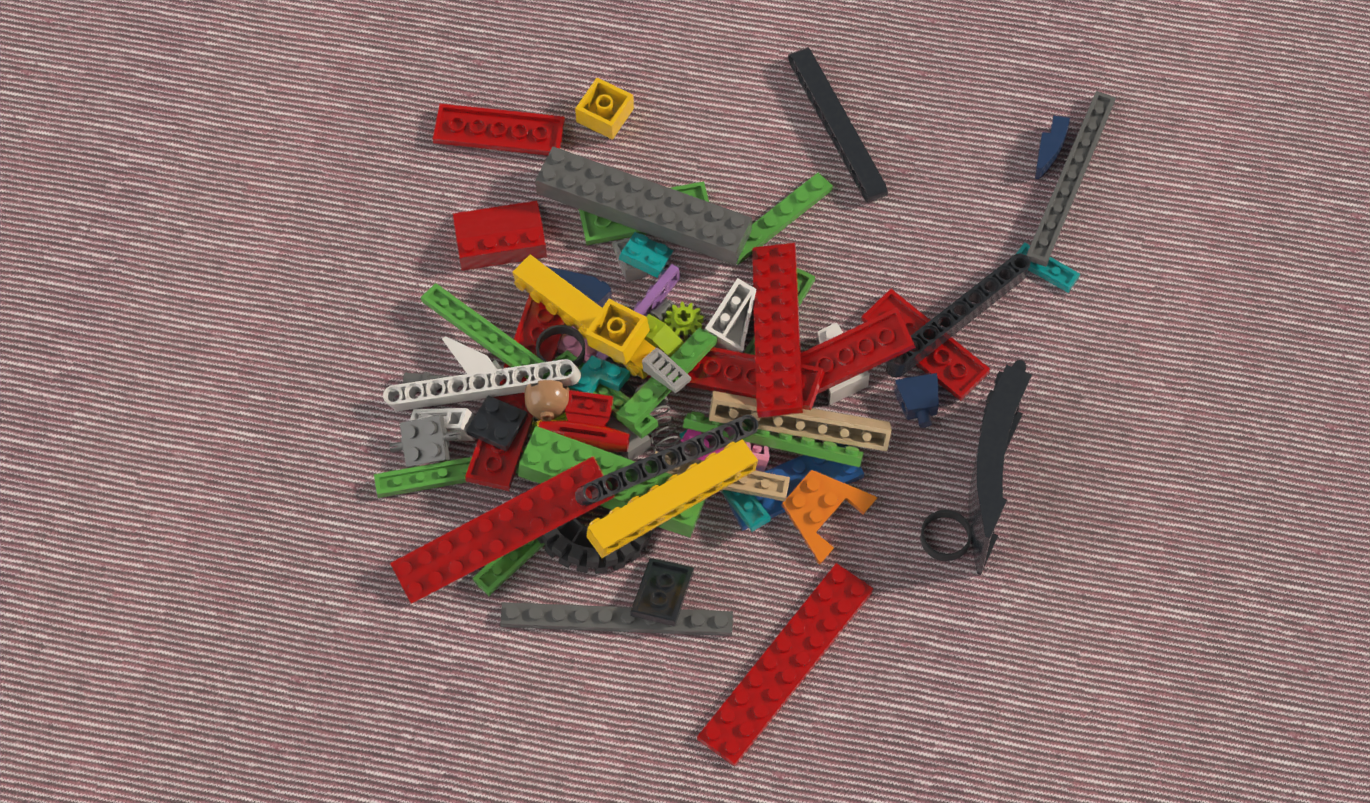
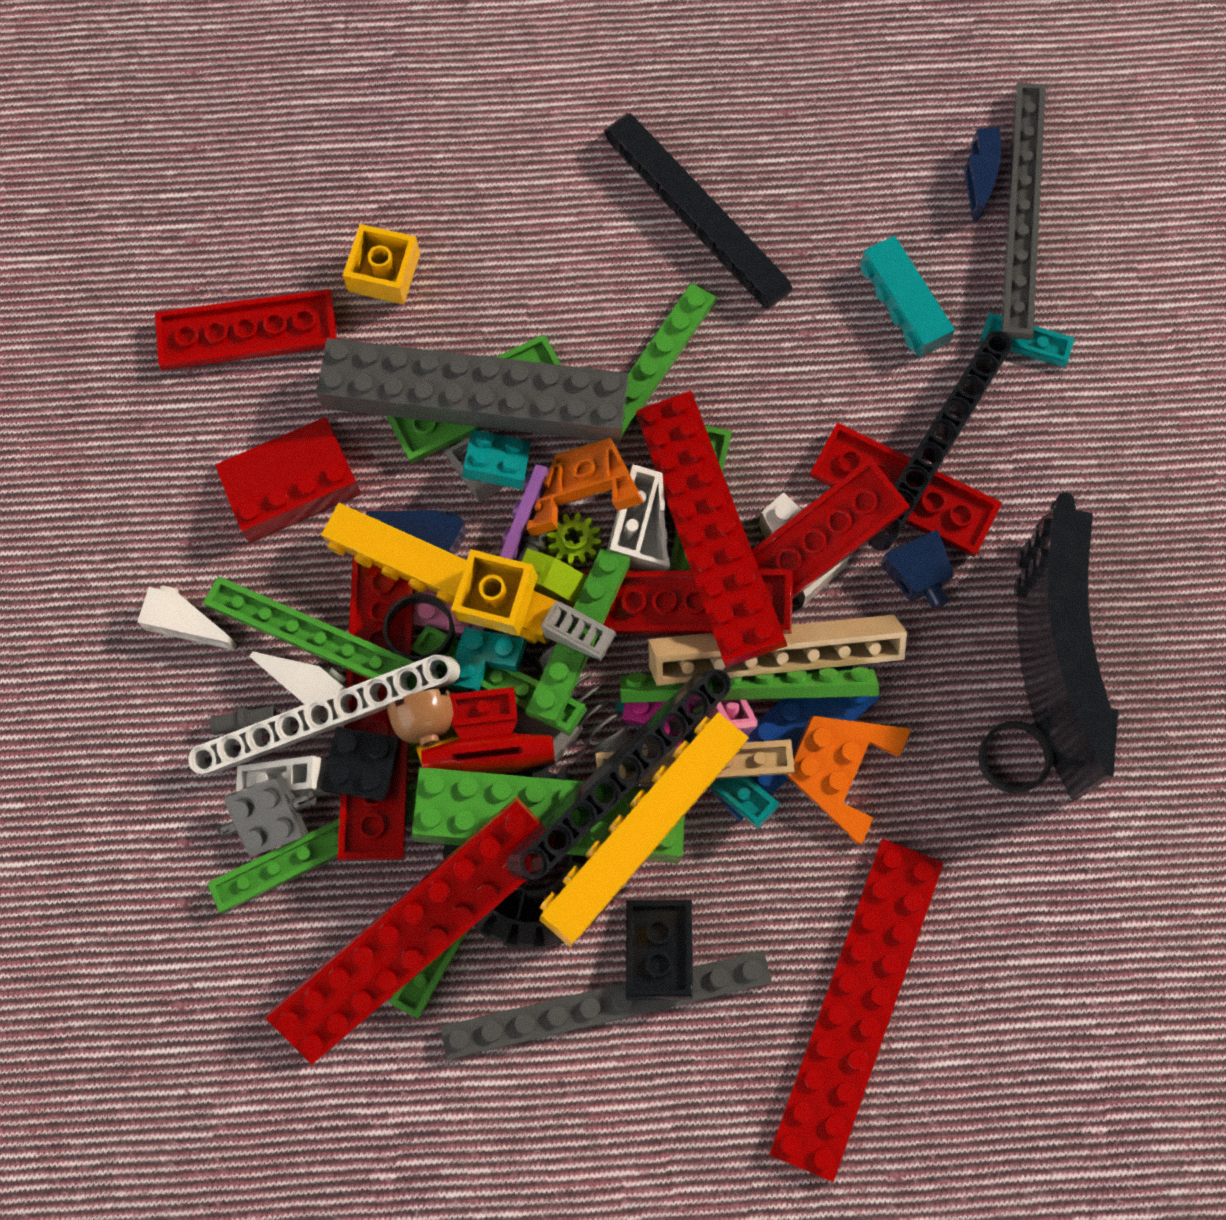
camera: 15 degrees left, 10 degrees up
none -> white slope [137,586,236,651]
none -> orange wing [527,437,643,537]
none -> teal brick [860,235,955,358]

